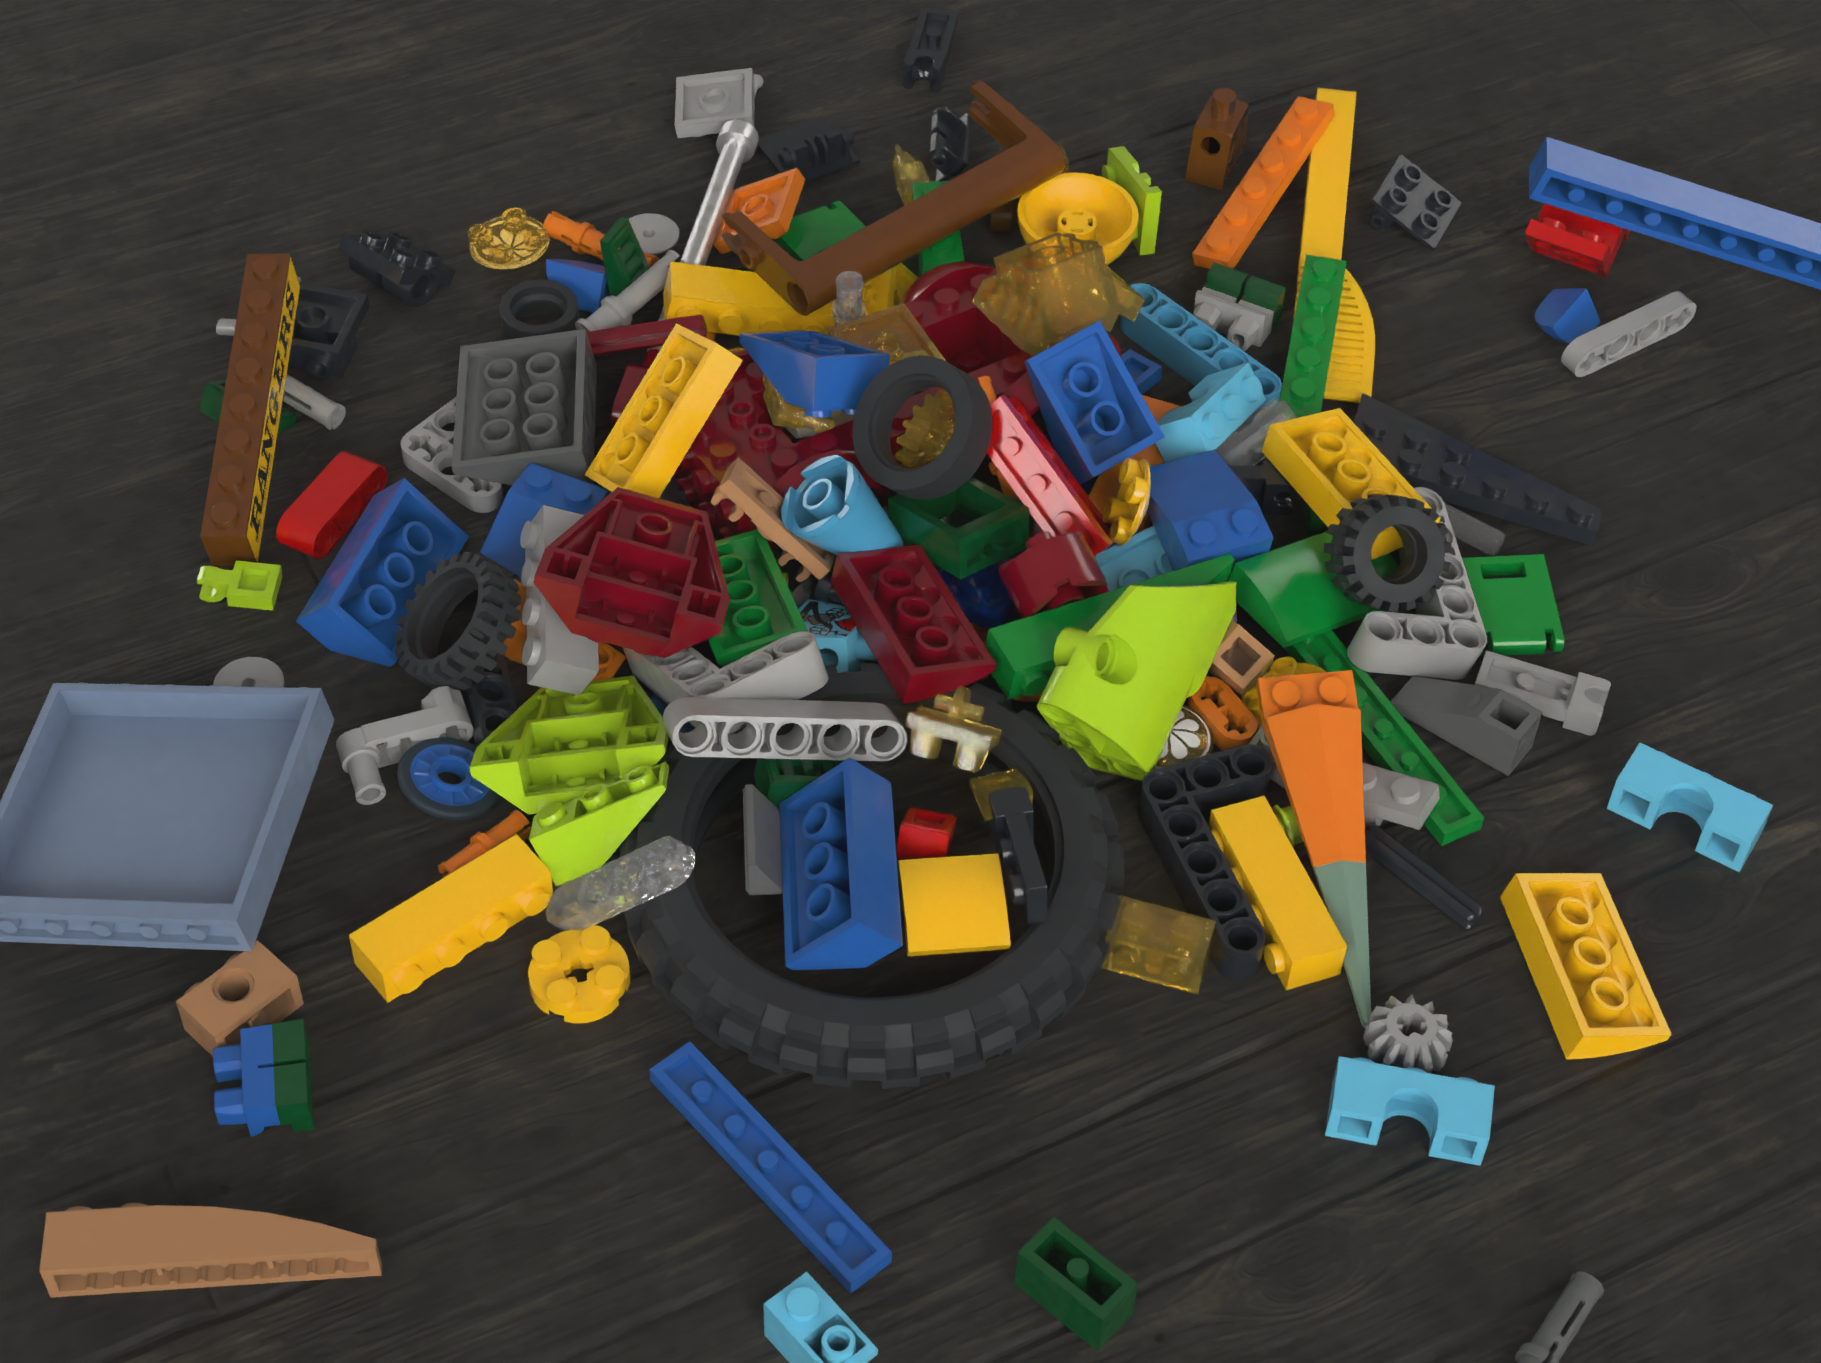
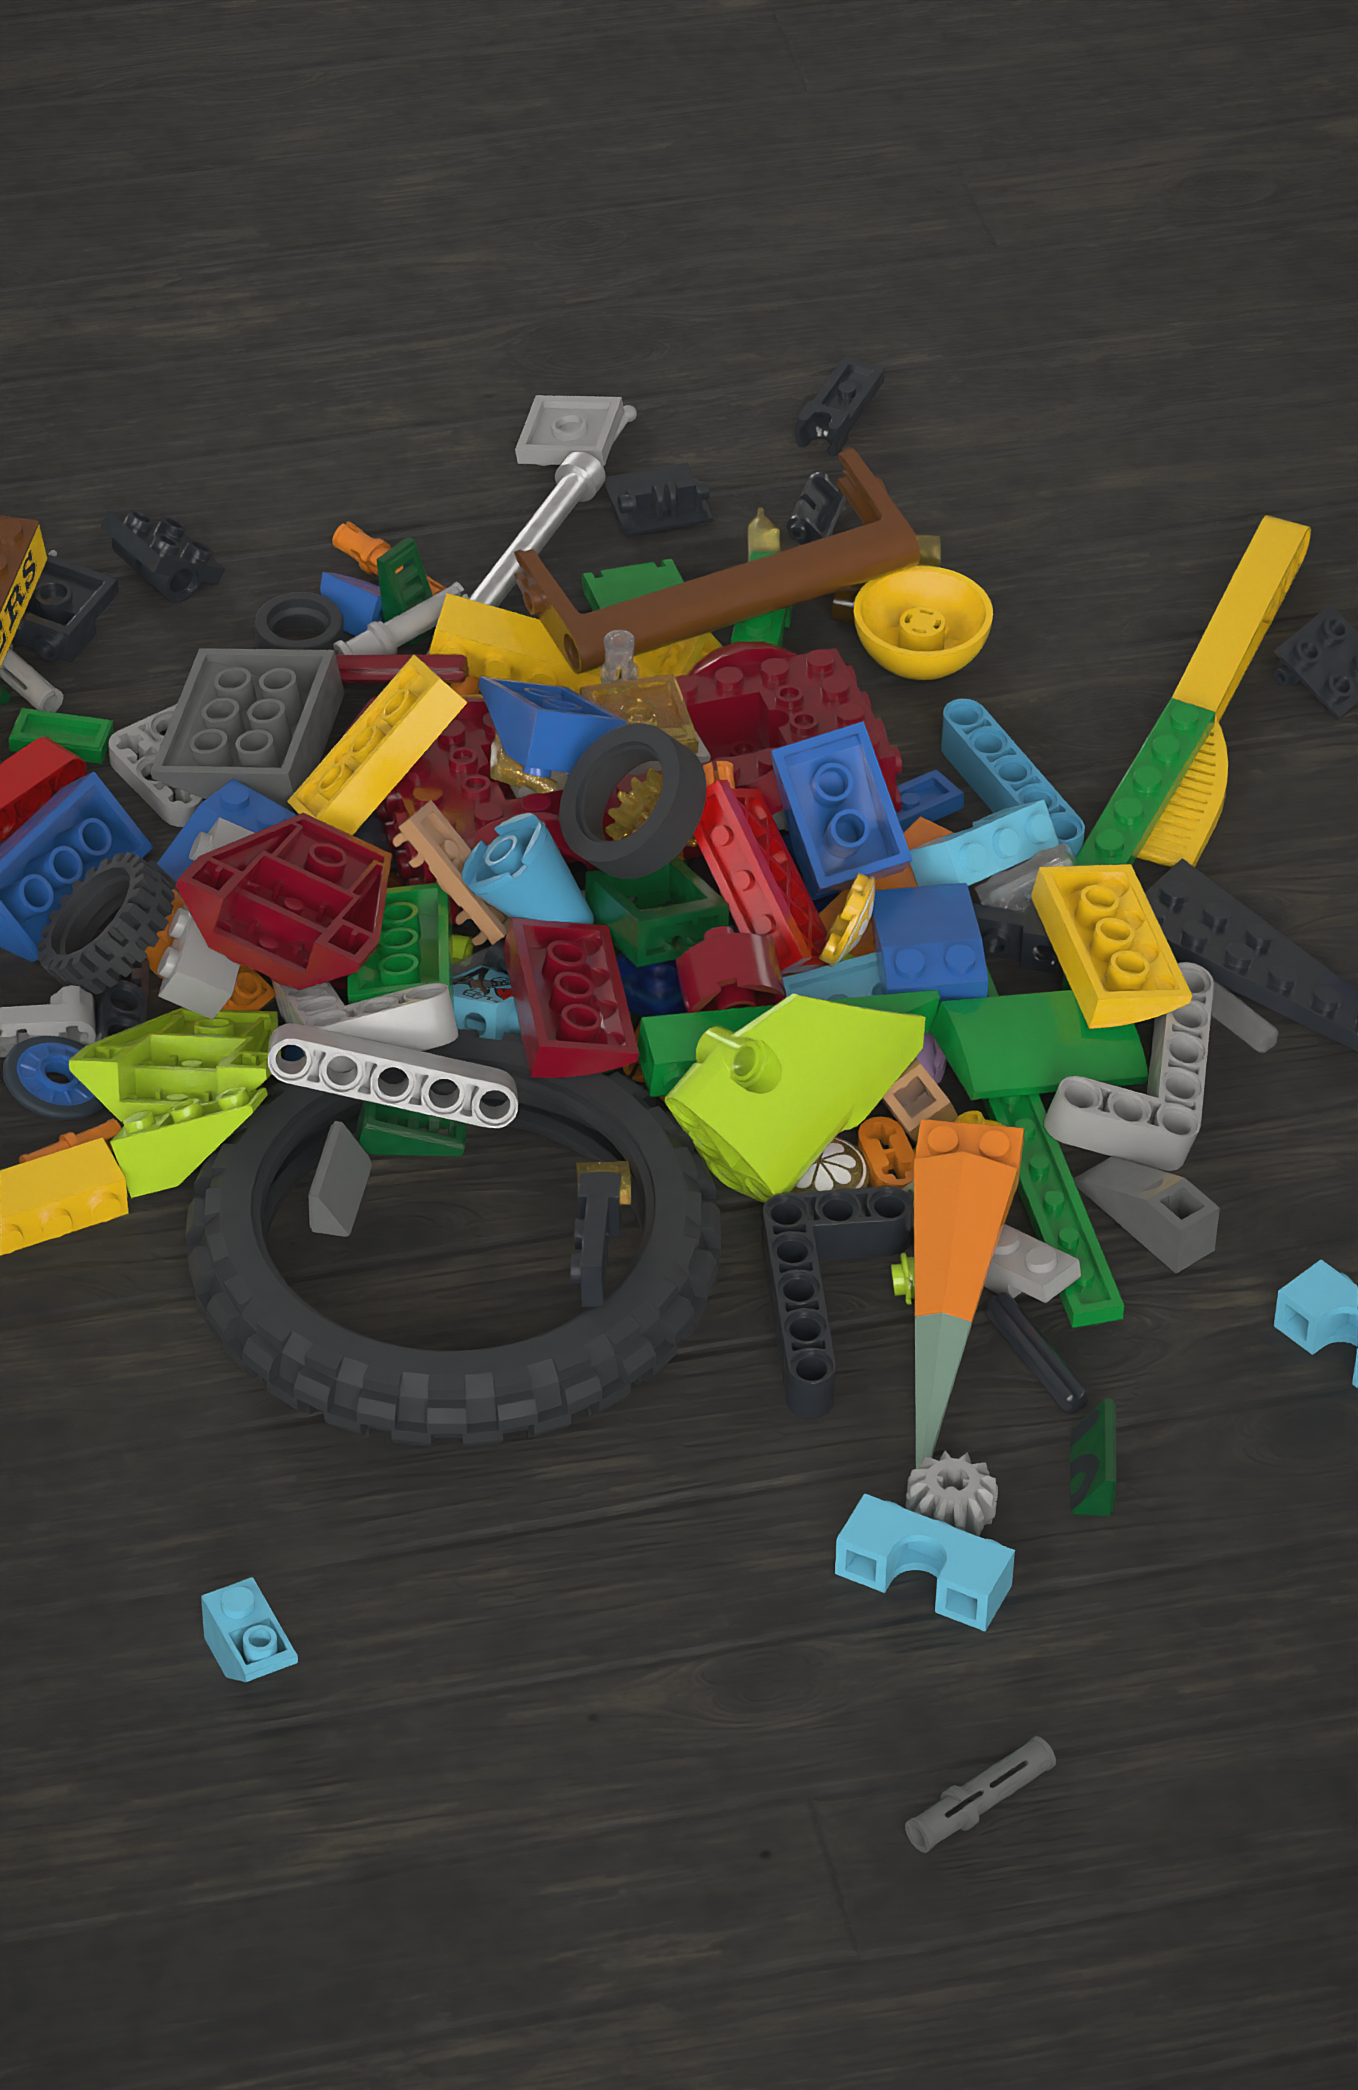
camera: 15 degrees right, 5 degrees down
clear yellow dish [468,207,550,269] -> none
yellow plate [528,925,630,1024] -> none
clear beam [546,836,695,931] -> none
light grey piece [629,213,679,255] -> none
blue plate [649,1042,892,1294] -> none
orange plate [713,168,805,255] -> none
blue slope [779,758,903,970] -> none
red slope [896,807,957,860] -> none
yellow slope [898,853,1011,957] -> none
clear yellow hips [905,686,1002,772] -> none
clear yellow slope [972,233,1145,356] -> none
dark green brick [1015,1217,1138,1352] -> none
lime wing [1102,146,1162,256] -> none
clear yellow brick [1102,895,1216,994] -> none
reddish brown torso [1185,88,1249,191] -> none
orange plate [1192,96,1335,269] -> none
hips [1193,263,1286,351] -> none
yellow brick [1209,796,1347,991] -> none
black tyre [1323,494,1452,612] -> none
green container [1462,554,1564,656] -> none
light grey plate [1475,650,1611,736] -> none
yellow slope [1500,873,1672,1060] -> none
none -> green tile [9,708,114,764]
none -> dark green slope [1070,1399,1116,1516]

